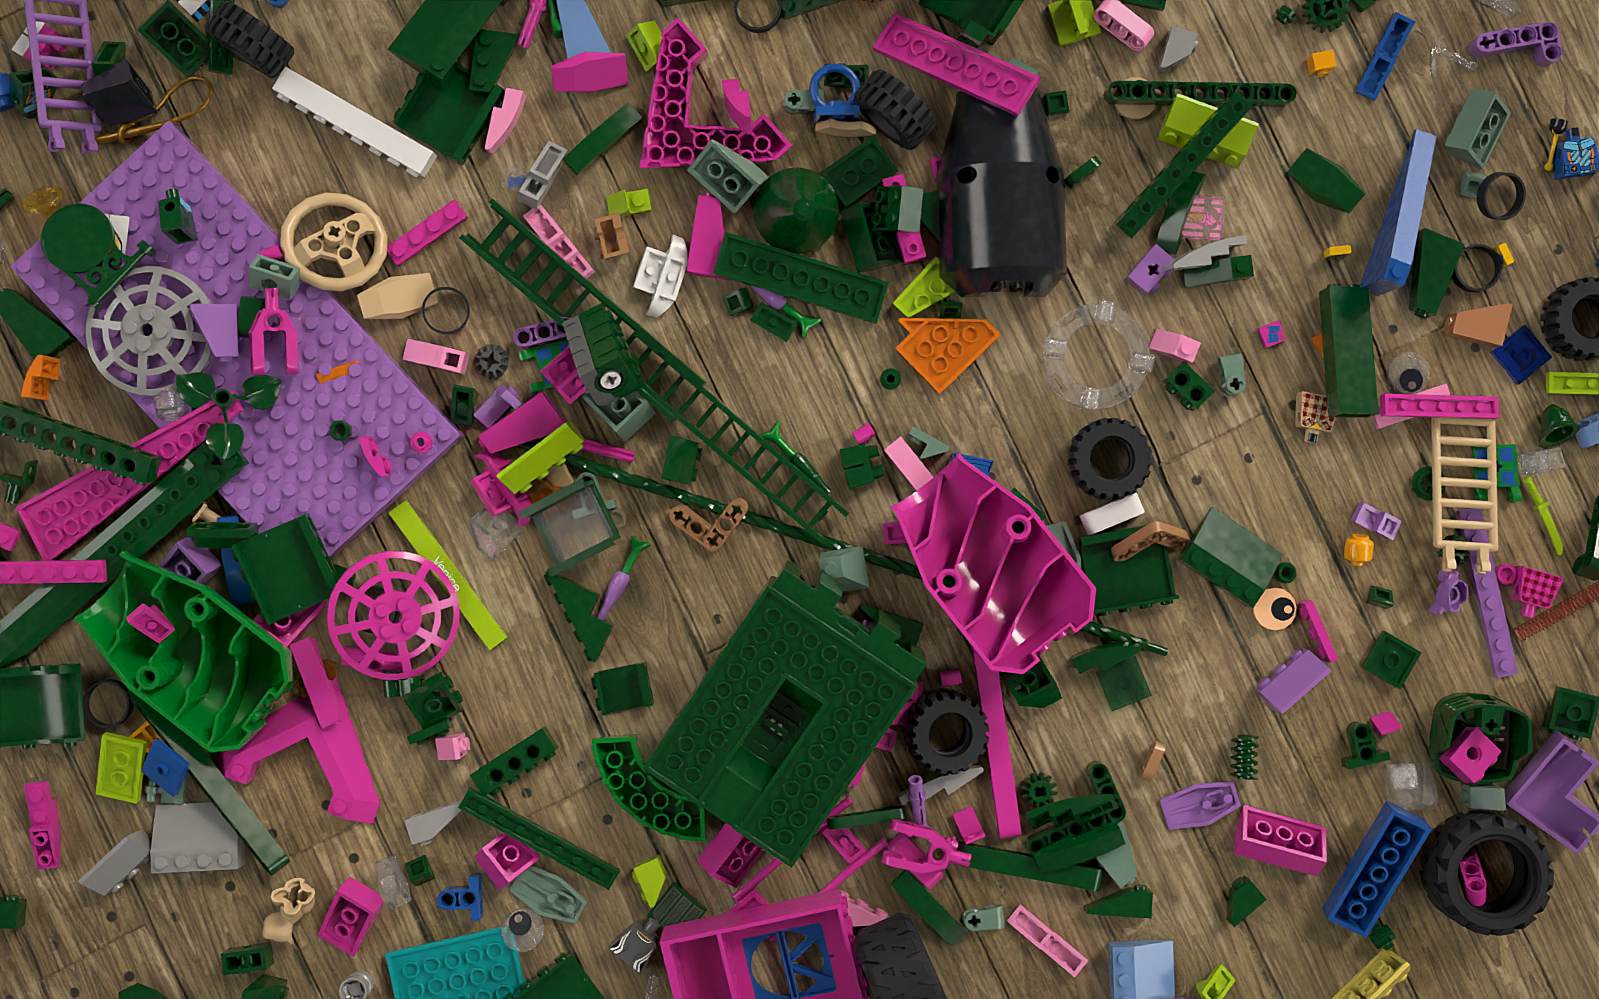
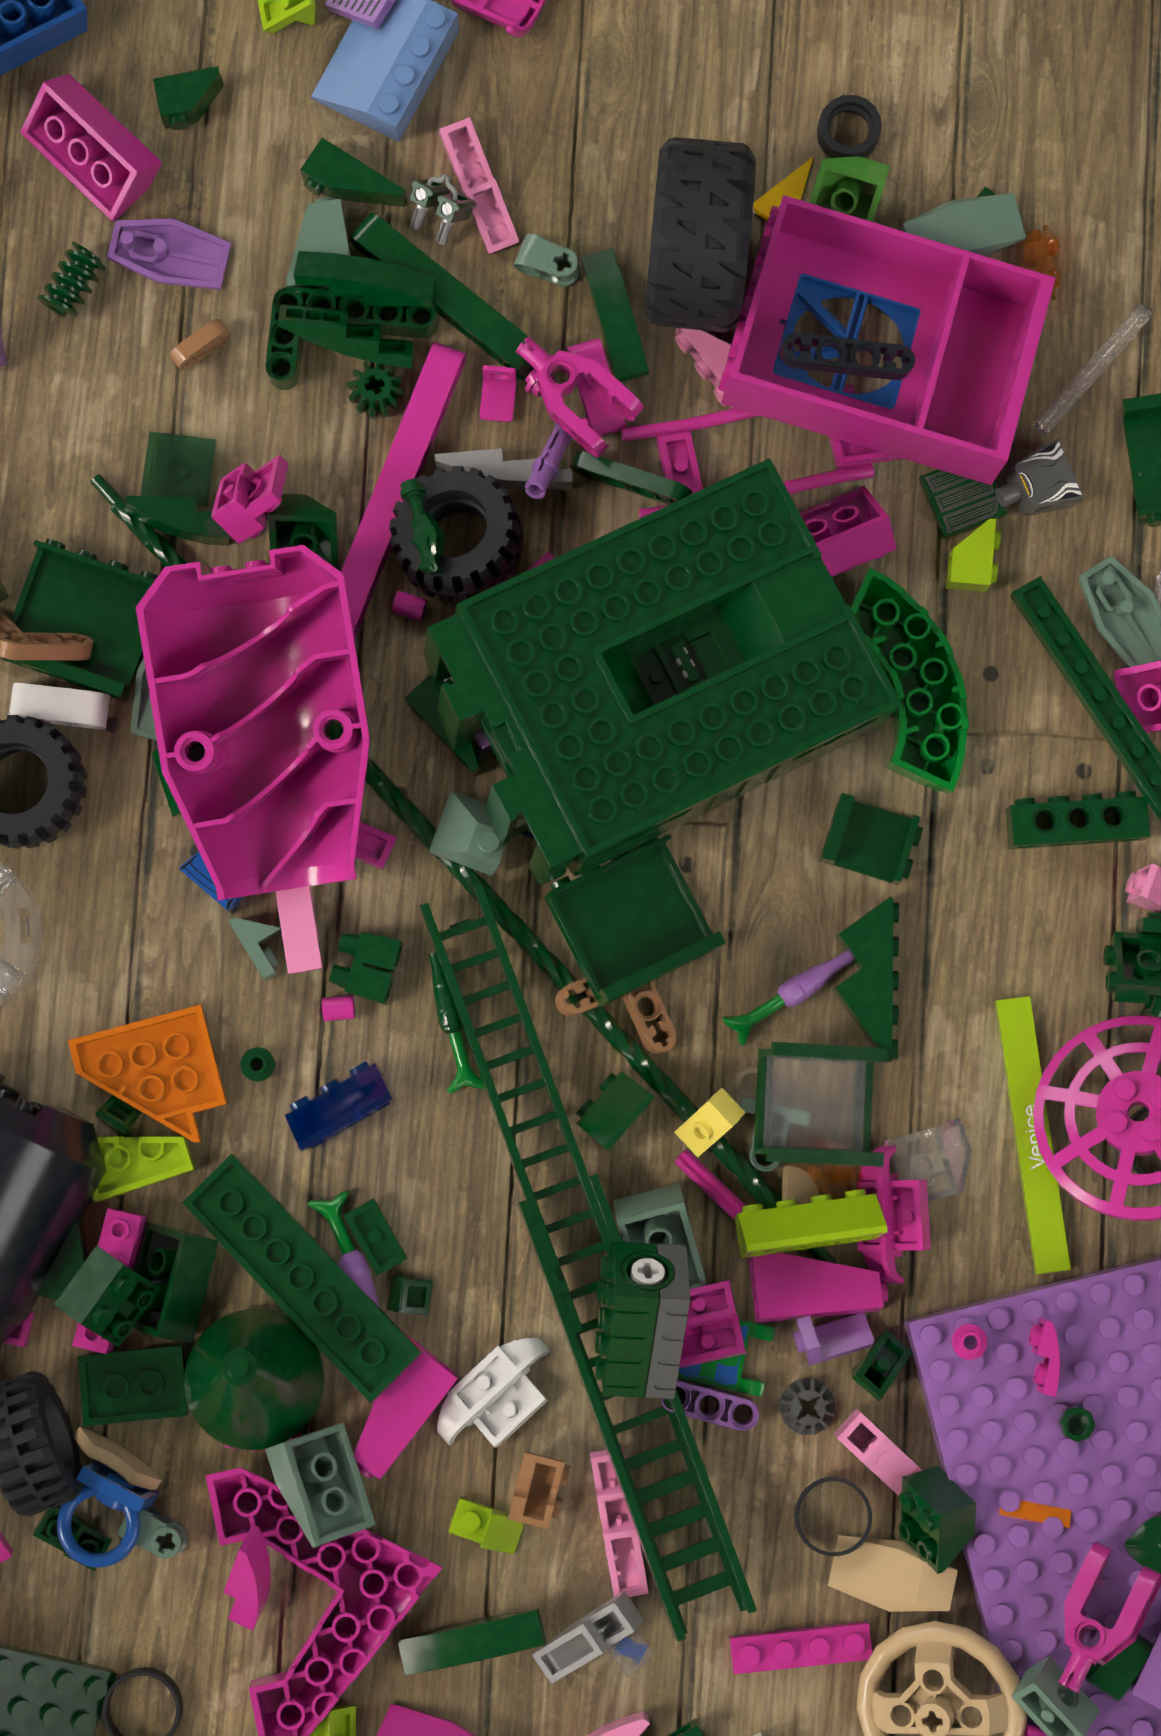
camera: 150 degrees left, 5 degrees down
none -> dark pink brick [211,454,288,544]
none -> clear blue slope [285,1061,398,1152]
none -> dark green piece [400,479,445,575]
none -> piece [409,174,477,245]
none -> dark green panel [544,834,726,1007]
none -> light yellow brick [674,1088,746,1157]
none -> black beam [780,333,915,380]
none -> dark green slope [898,1466,976,1574]

